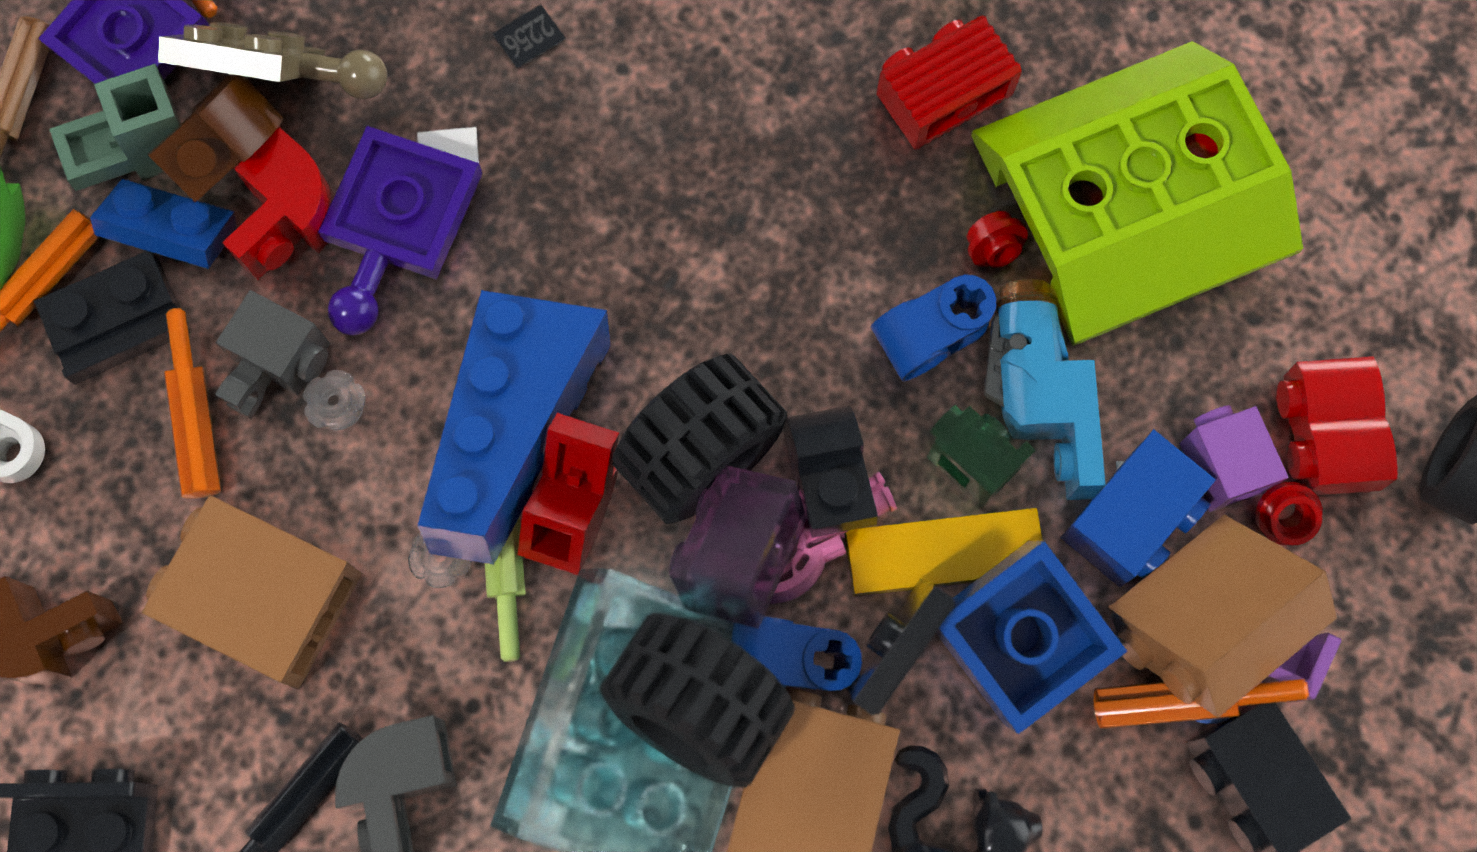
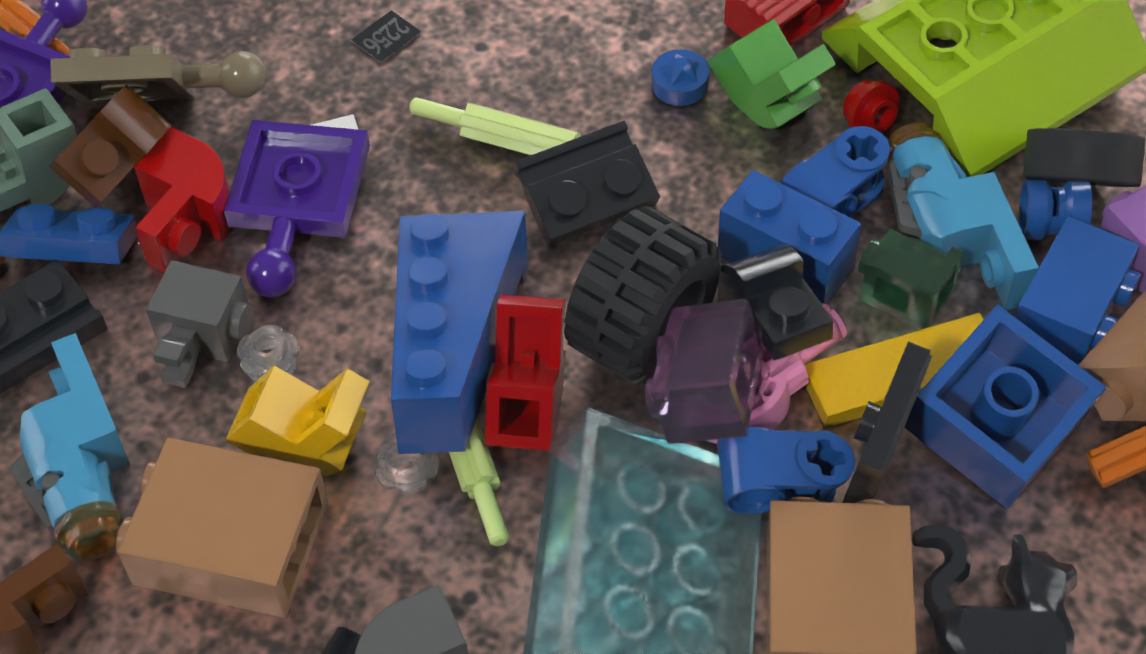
camera: 10 degrees left, 20 degrees down
orange axle [164,308,221,499] -> none
black tyre [599,613,796,787] -> none
none -> dark azure plate [10,333,130,561]
none -> yellow brick [225,365,370,476]
none -> yellowish green axle [409,97,581,155]
none -> black plate [513,120,660,247]
none -> blue tile [652,49,709,106]
none -> bright green brick [707,19,836,129]
none -> blue brick [718,170,861,305]
none -> blue wheel [1019,179,1092,241]
none -> black tyre [1023,128,1146,187]

